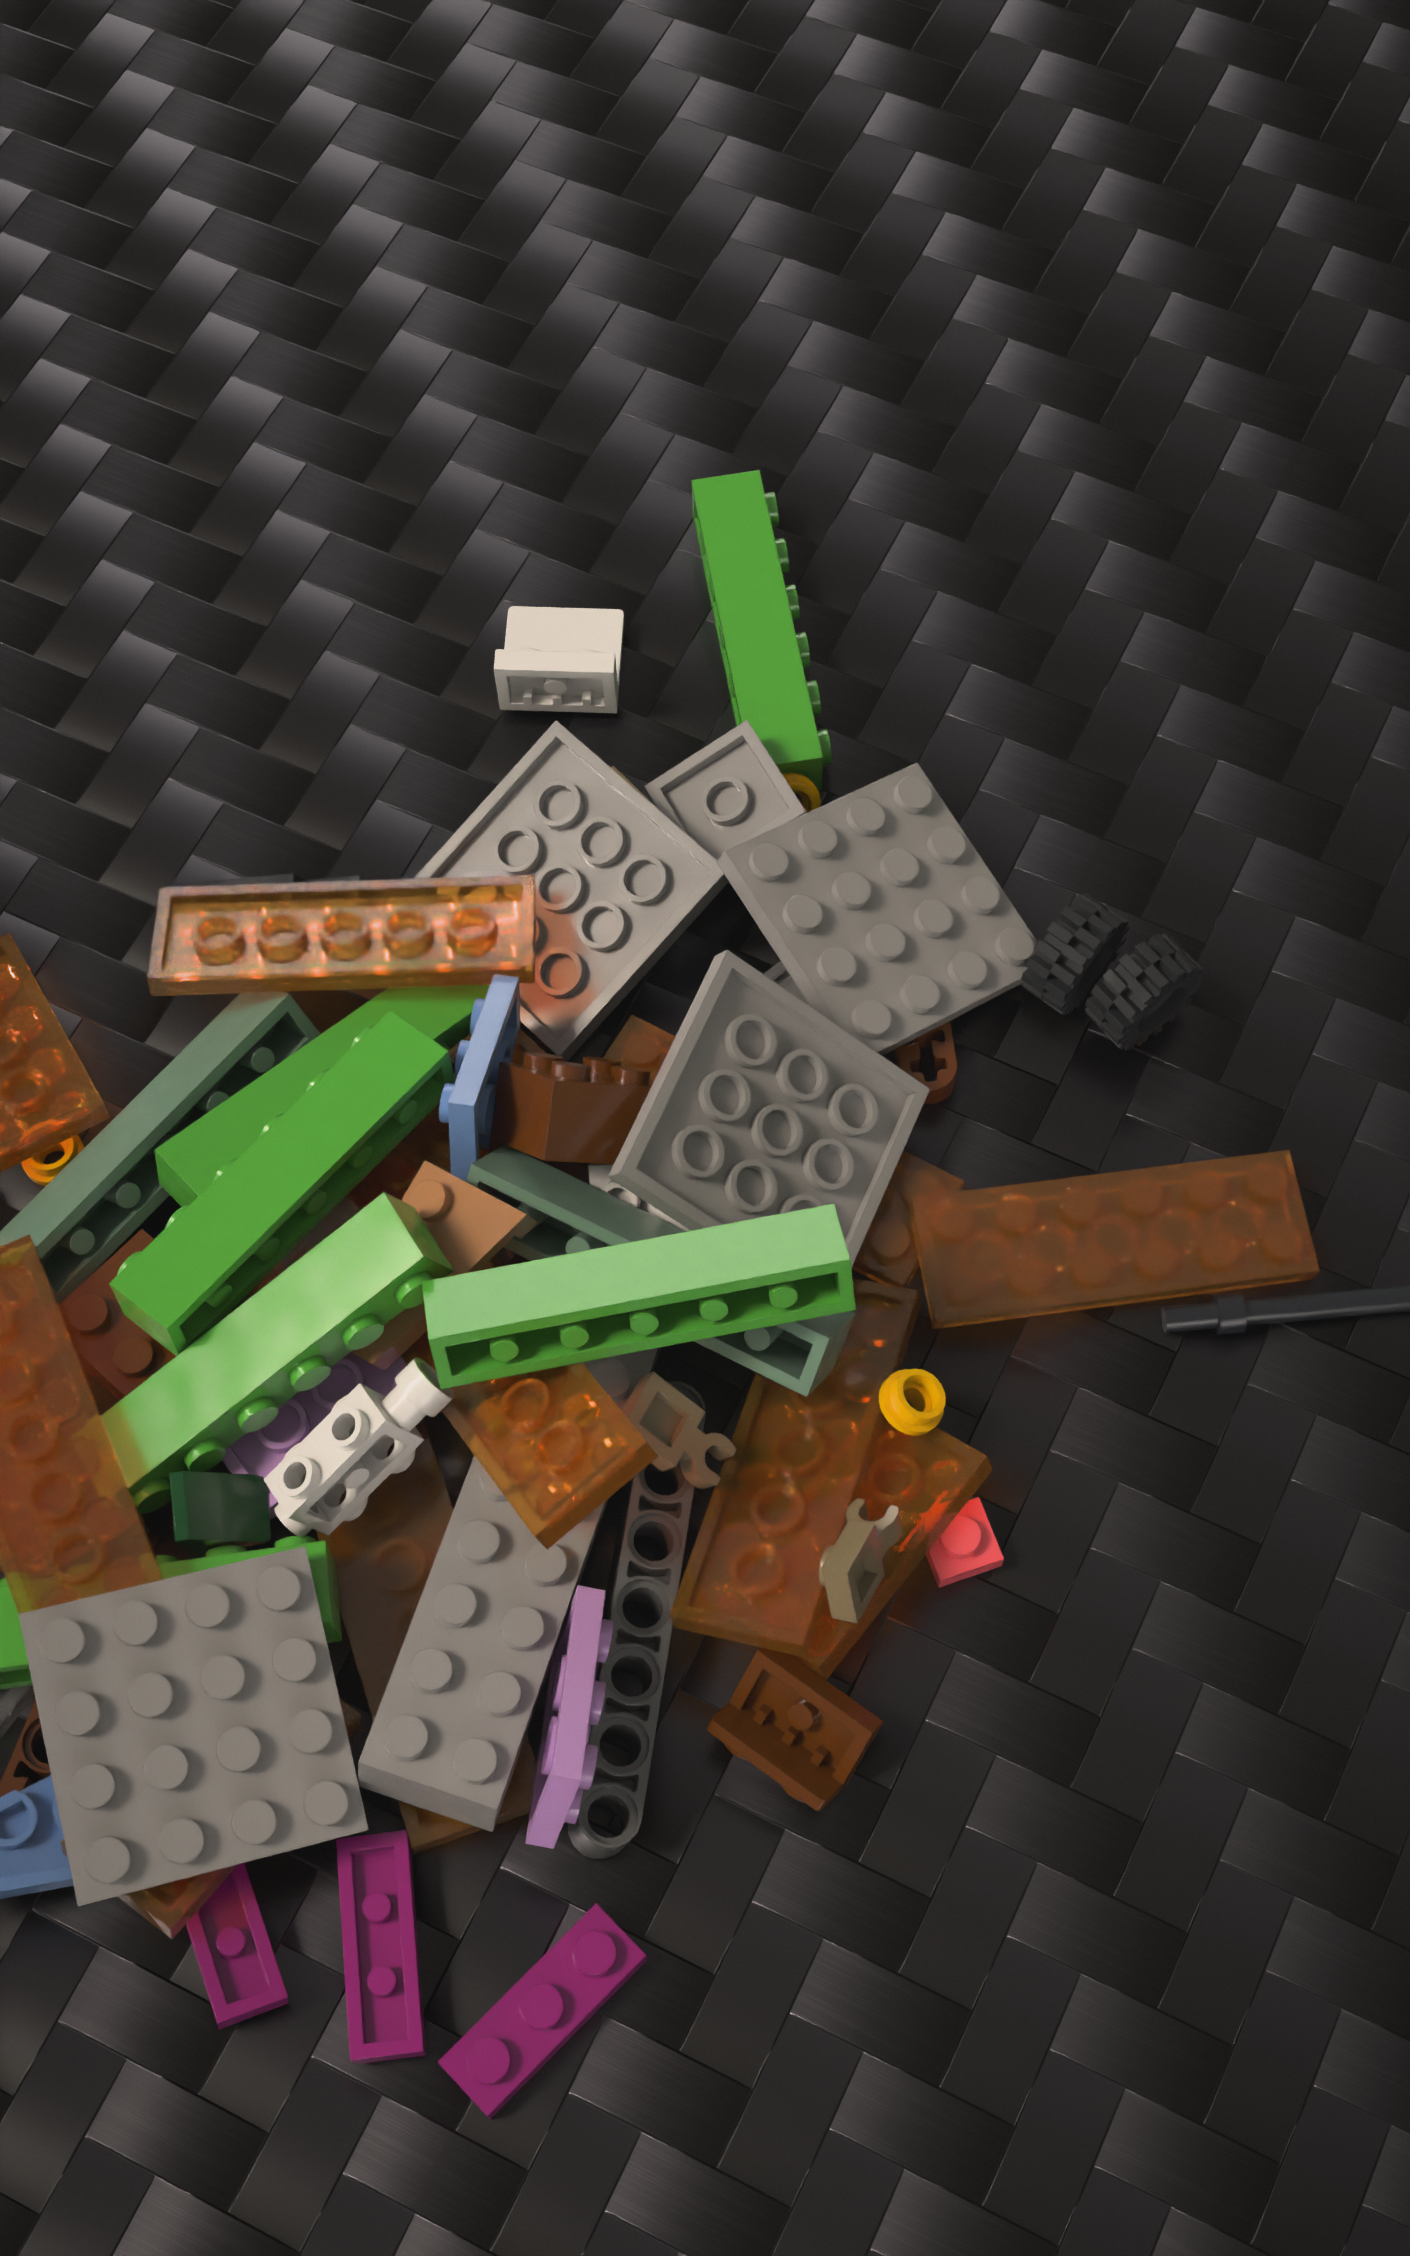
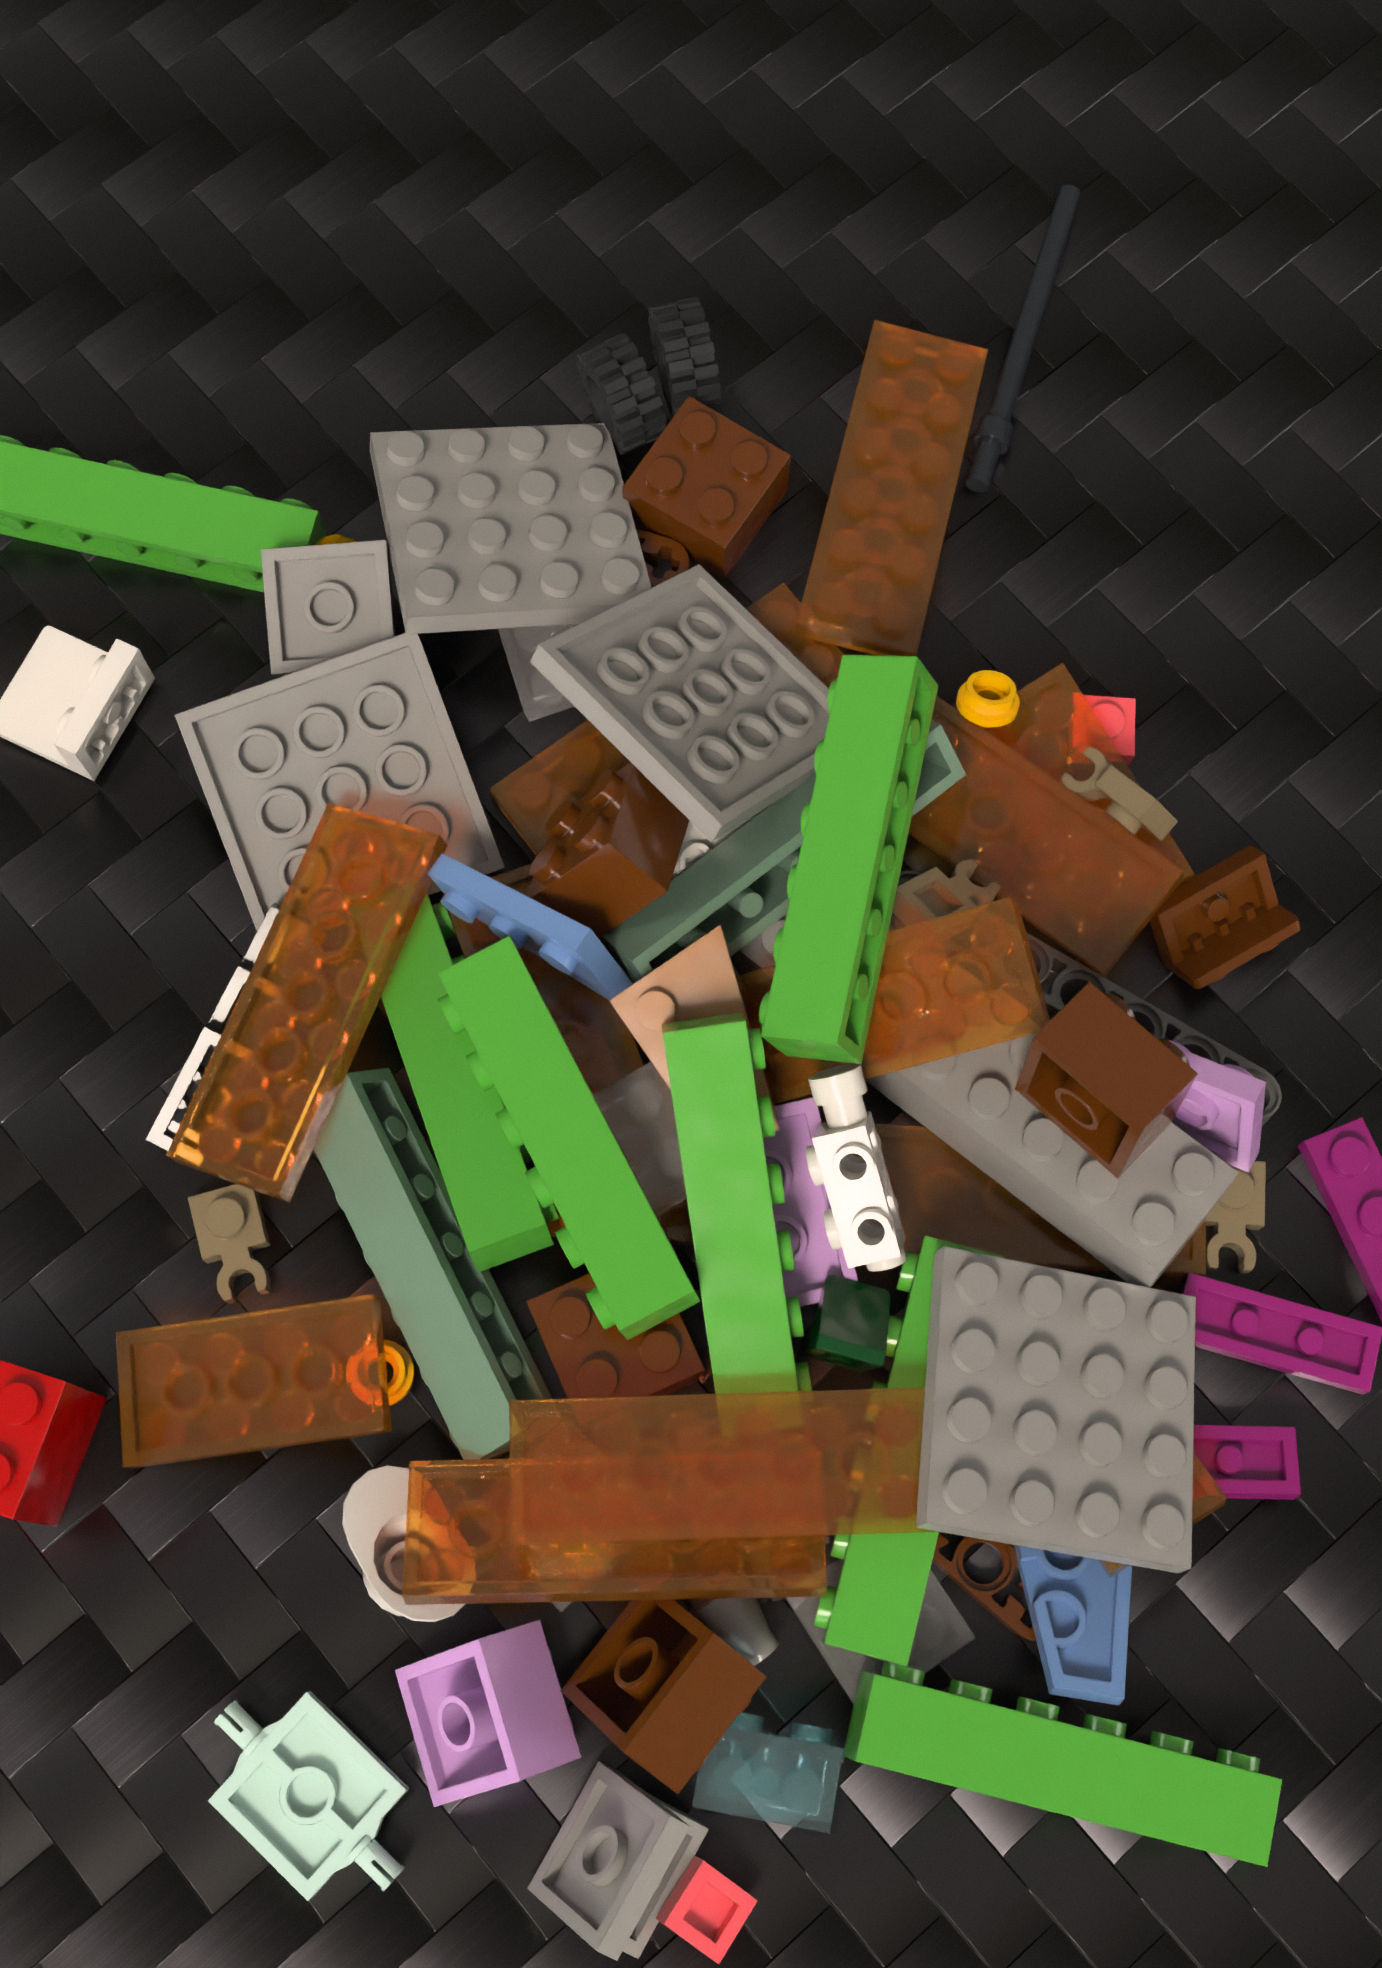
camera: 70 degrees left, 10 degrees up
none -> dark tan plate [188,1180,271,1304]
none -> reddish brown brick [622,396,791,580]
none -> reddish brown brick [1015,982,1198,1179]
none -> dark tan plate [1201,1161,1266,1274]

